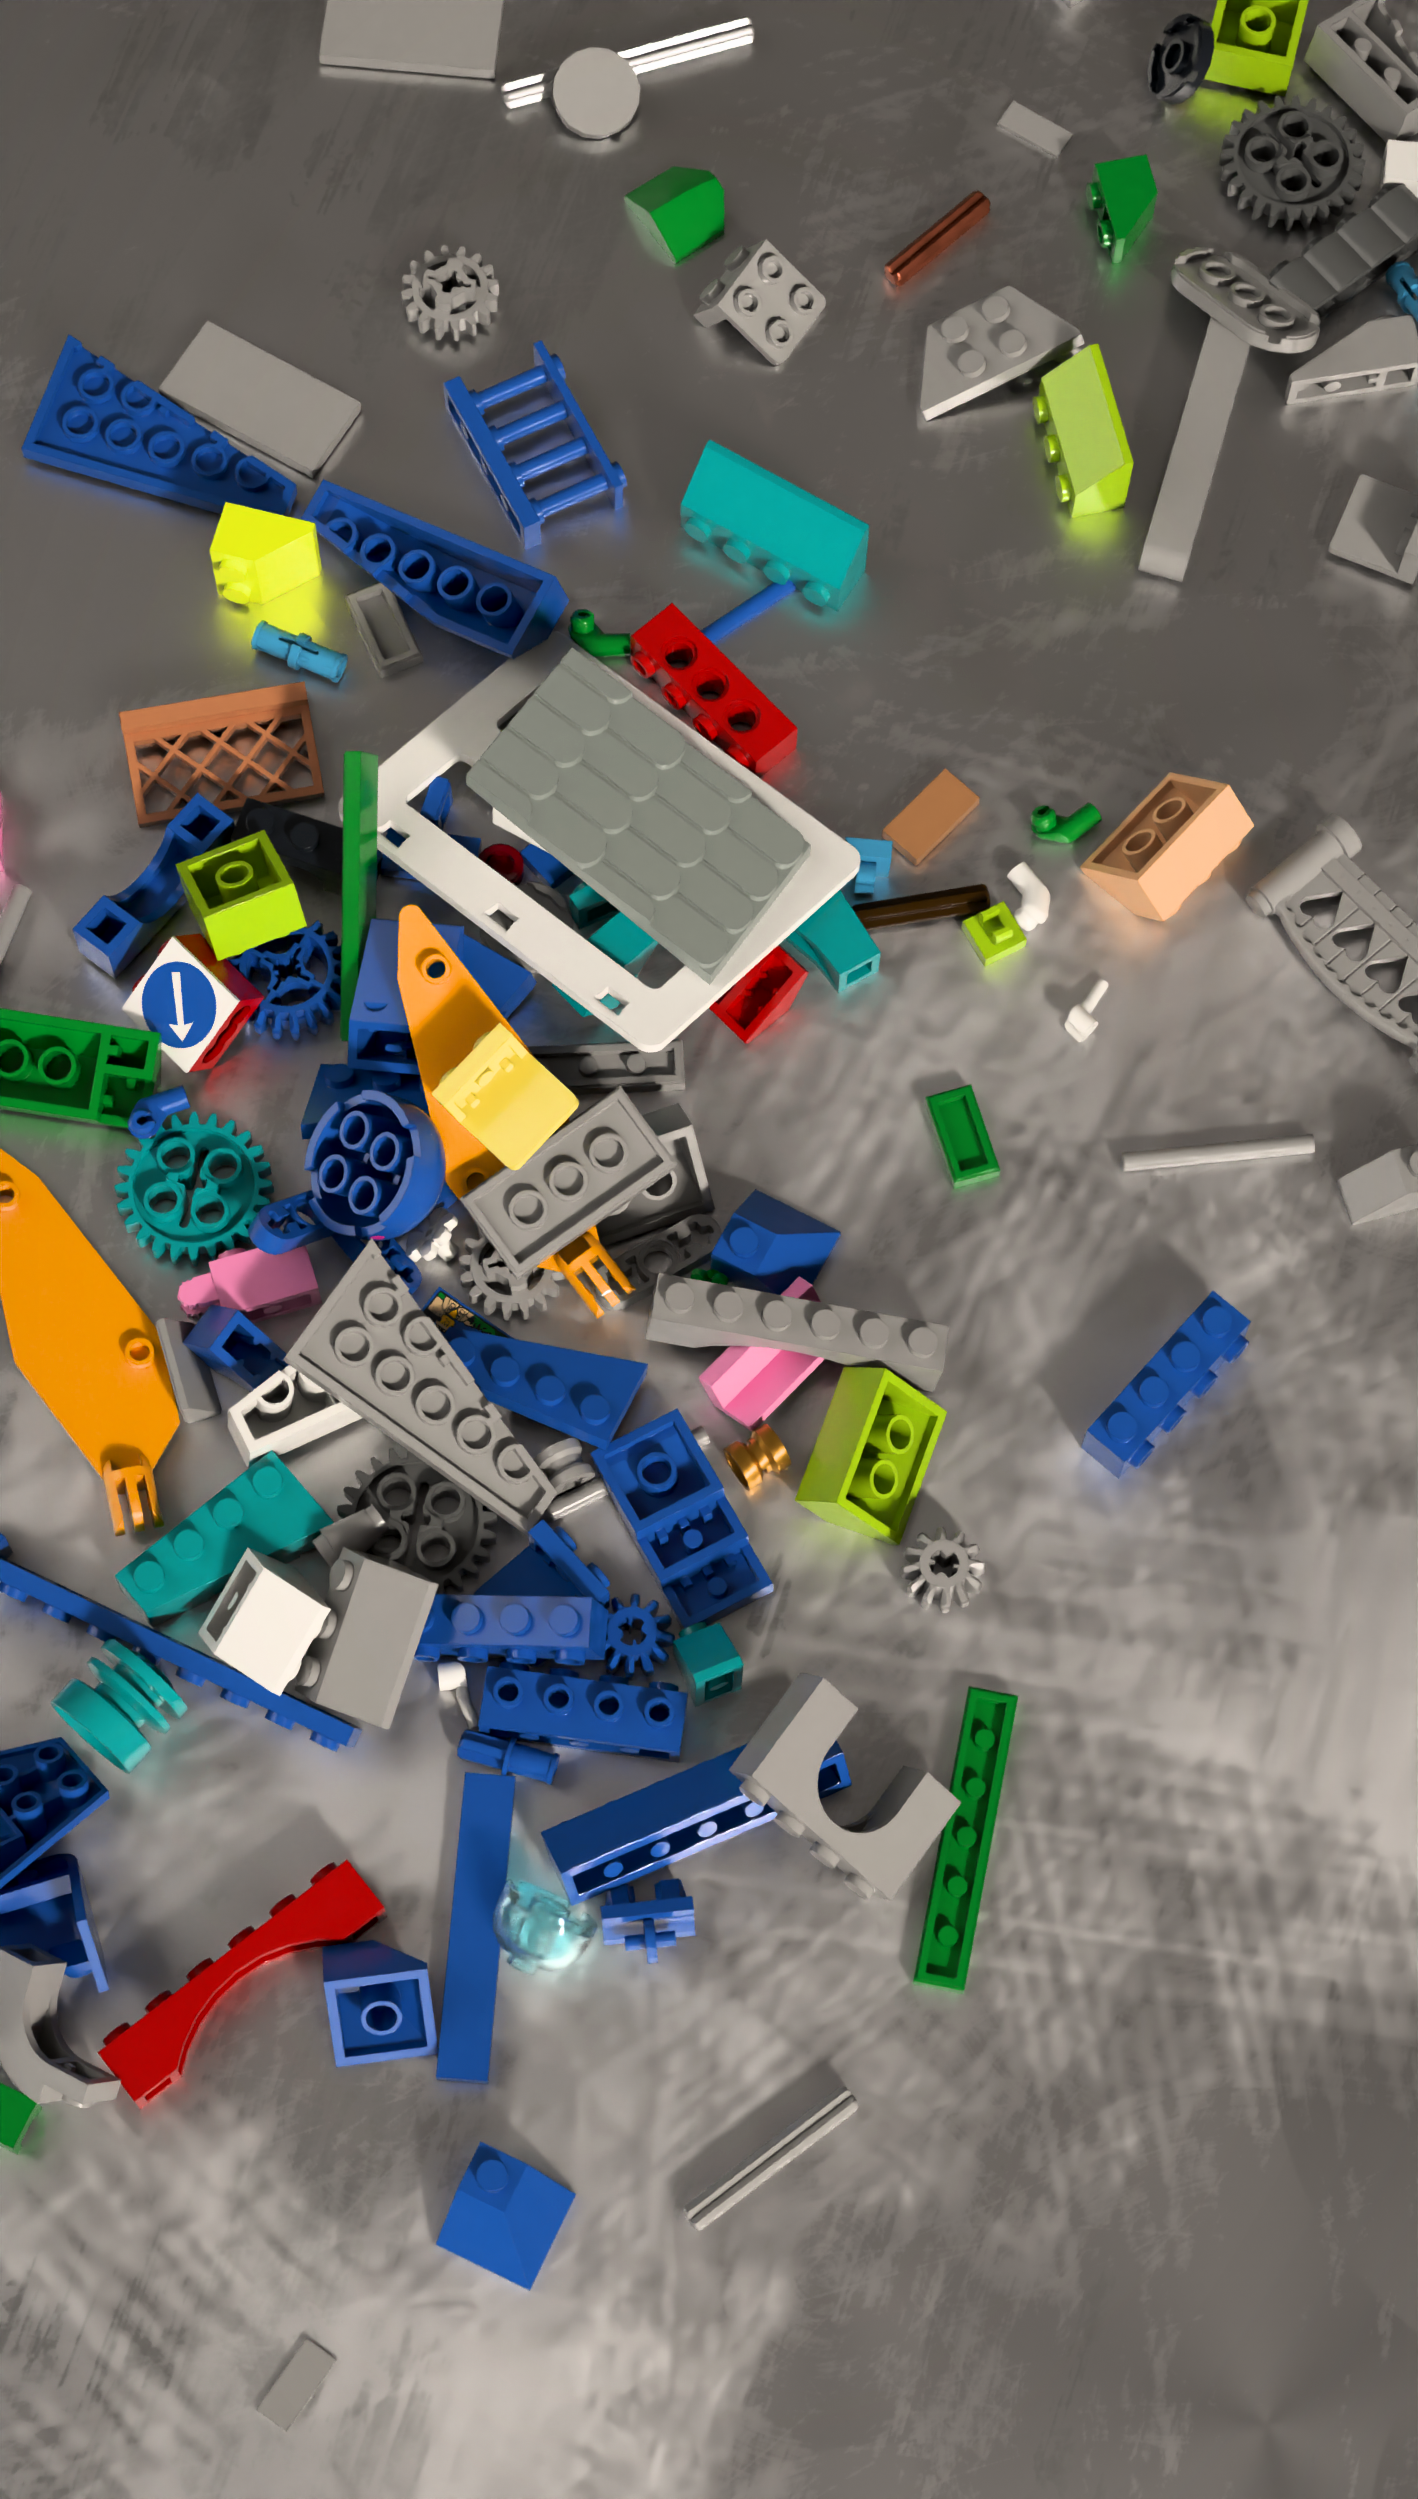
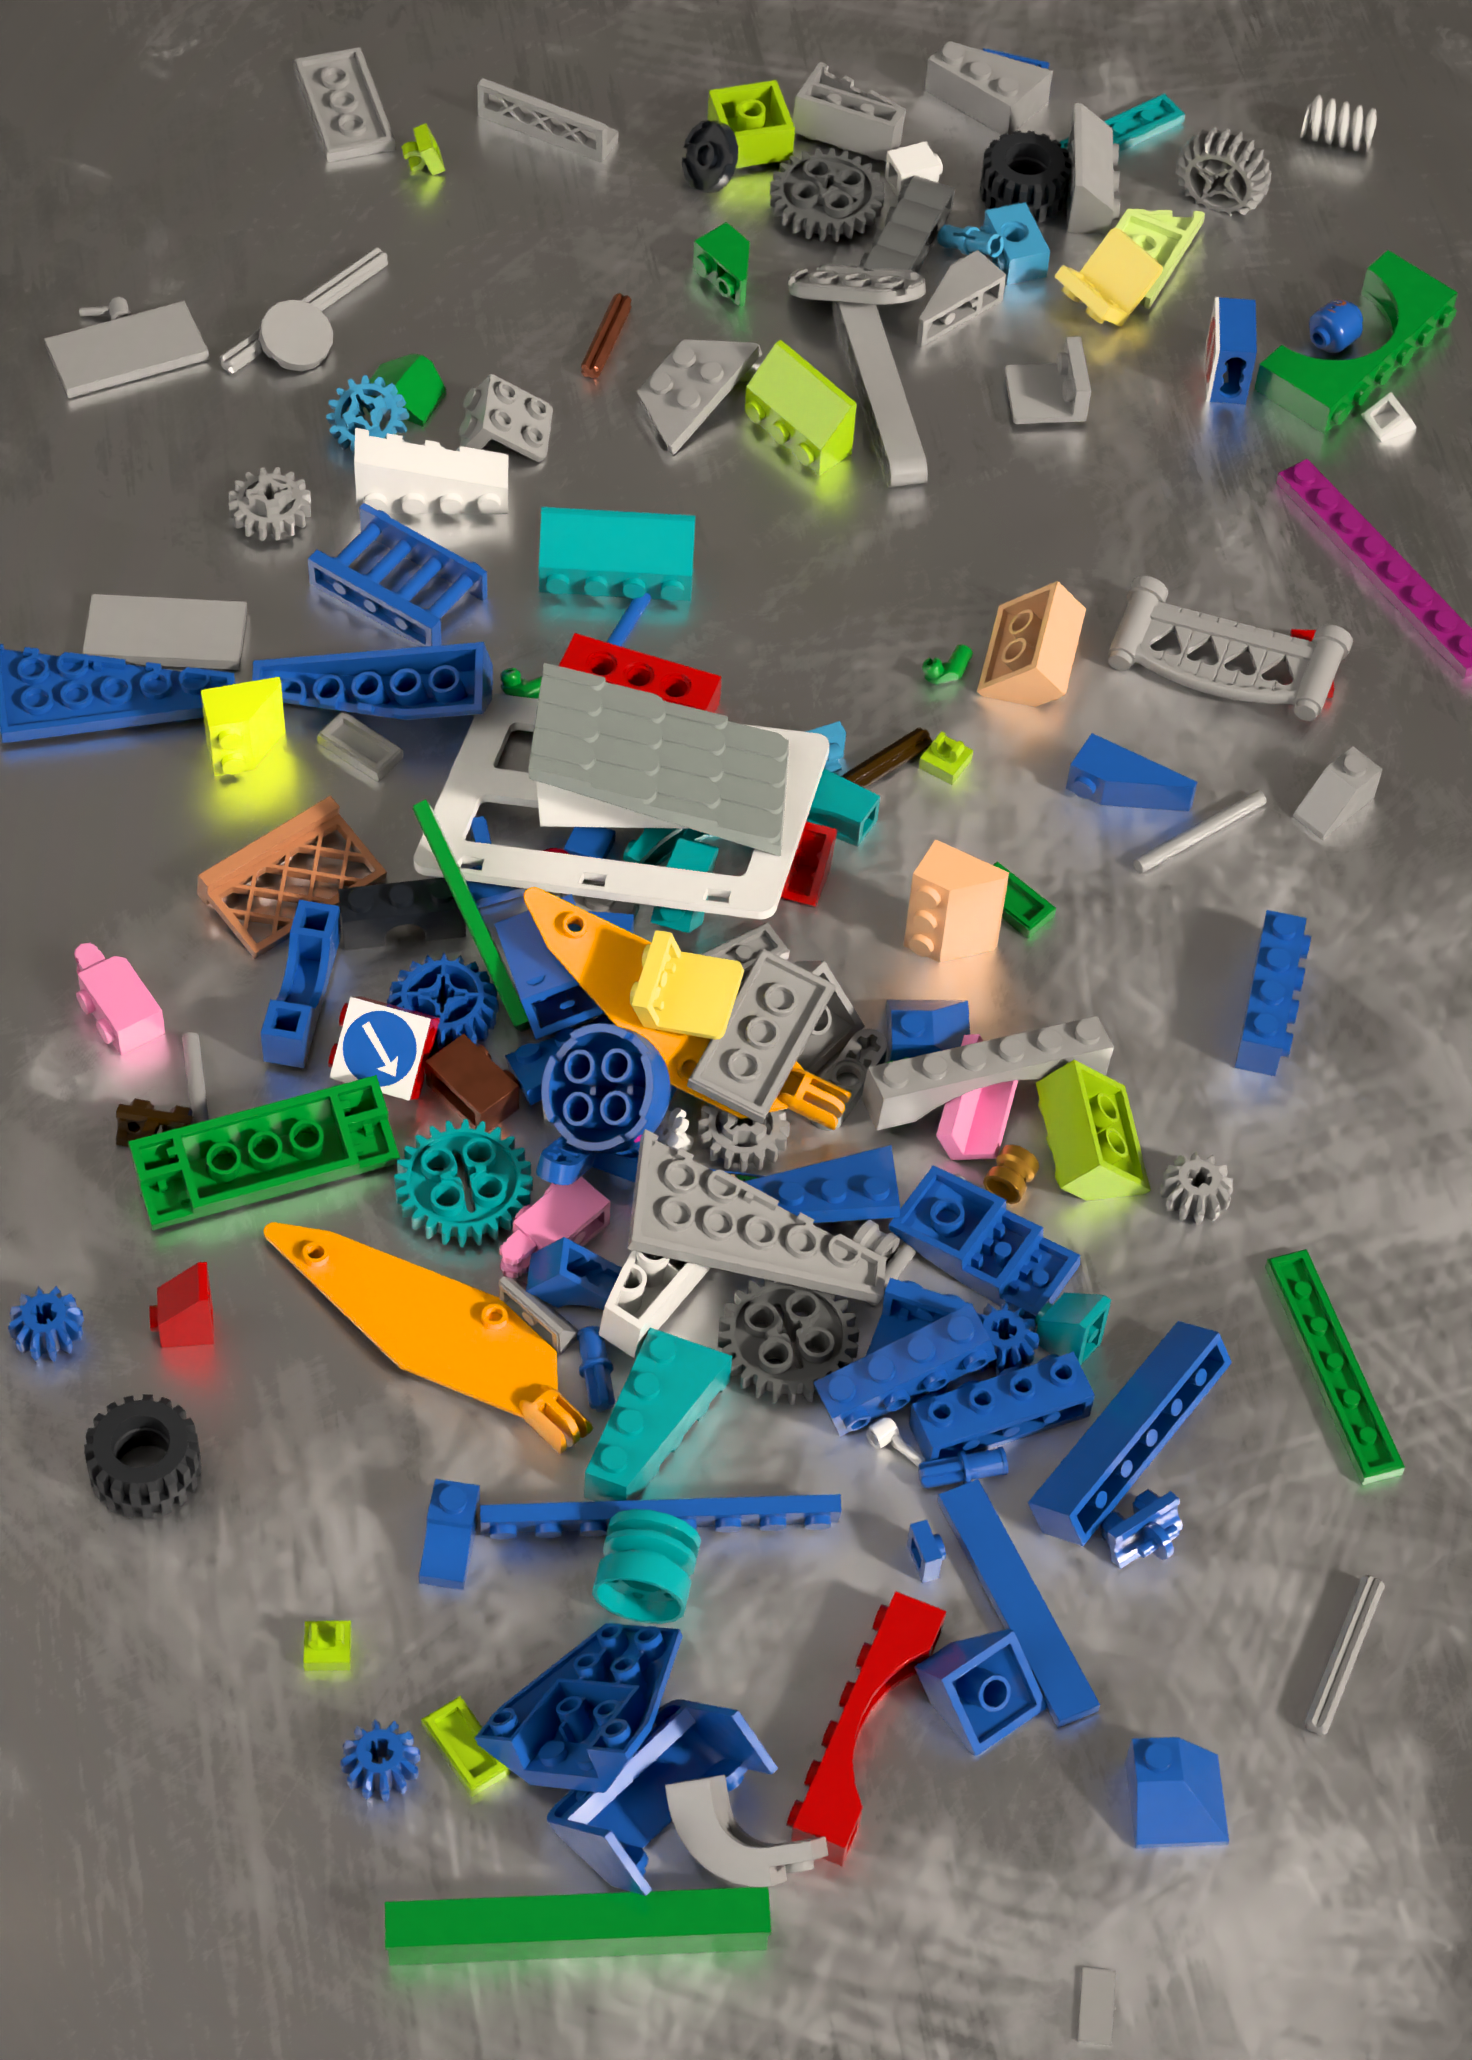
camera: 30 degrees left, 15 degrees down
blue arm [128,1085,191,1139] -> none
lime brick [175,830,307,961] -> none
white slope [198,1548,331,1696] -> none
dark azure pin [251,620,348,683] -> none
light grey slope [294,1547,439,1729] -> none
light grey cone [312,1505,389,1569] -> none
clear light blue cylinder [493,1879,598,1975] -> none
light grey arch [729,1672,961,1901] -> none
medium nougat tile [881,768,980,866] -> none
light grey window [997,100,1073,158] -> none
white arm [1007,862,1050,931] -> none
white hand [1064,979,1108,1042] -> none
none -> dark azure gear [326,375,409,455]
none -> white wedge [354,428,508,514]
none -> copper piece [425,1034,520,1132]
none -> blue axle [576,1326,615,1412]
none -> light nougat slope [904,839,1009,962]
none -> blue plate [907,1519,946,1583]
none -> blue slope [1066,733,1197,811]

